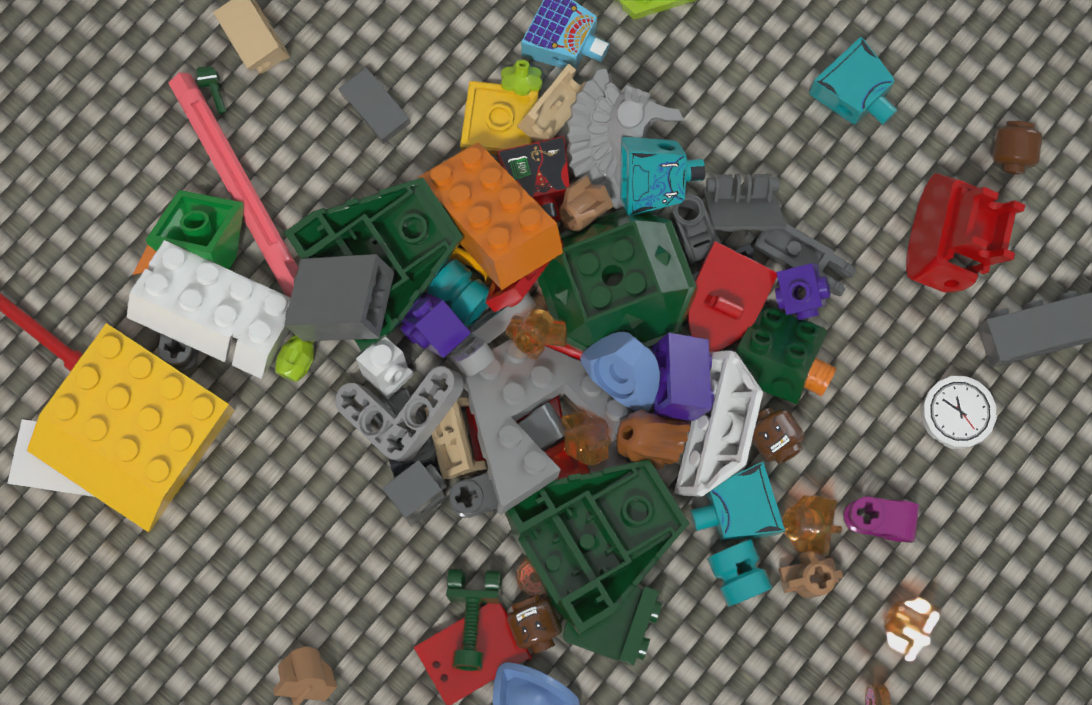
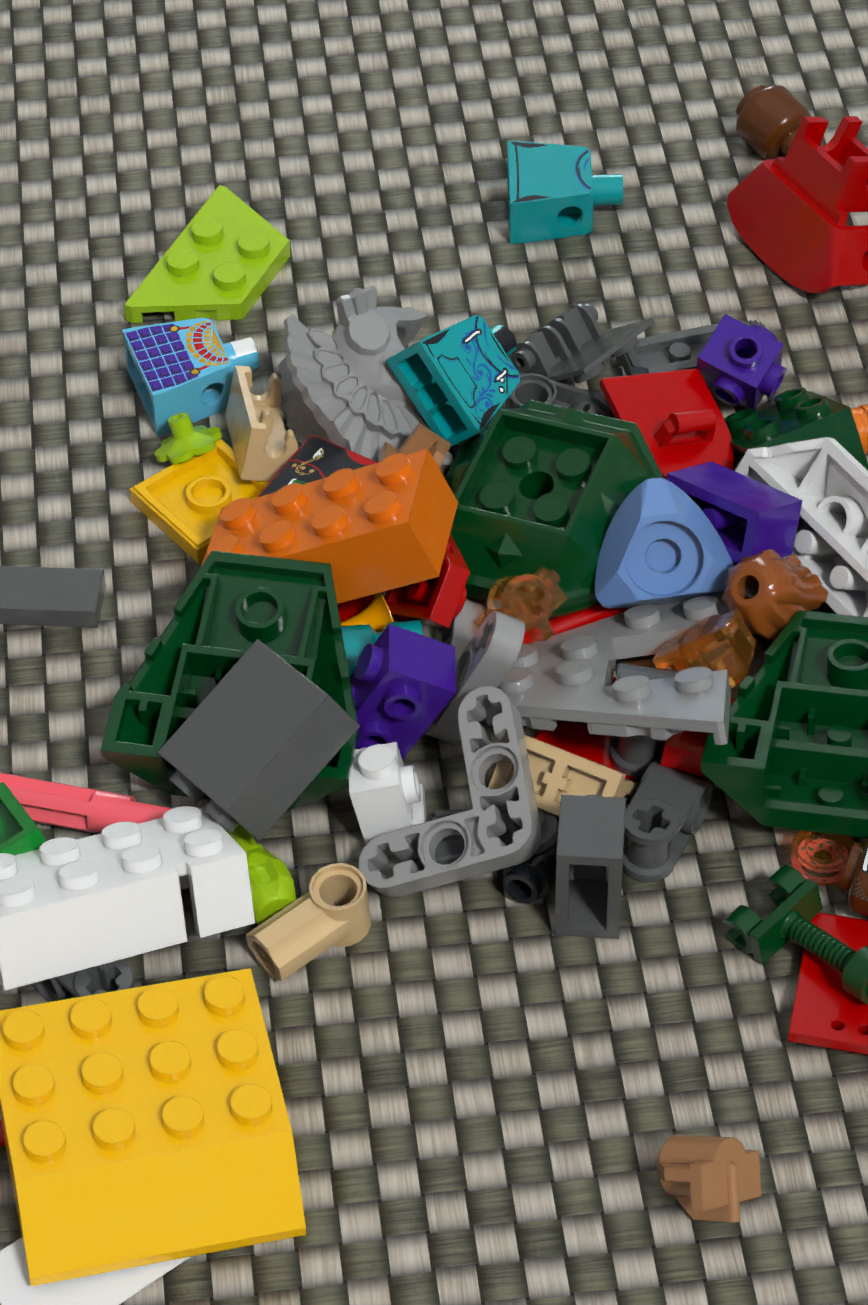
camera: 45 degrees left, 30 degrees down
none -> tan piece [246,863,371,981]

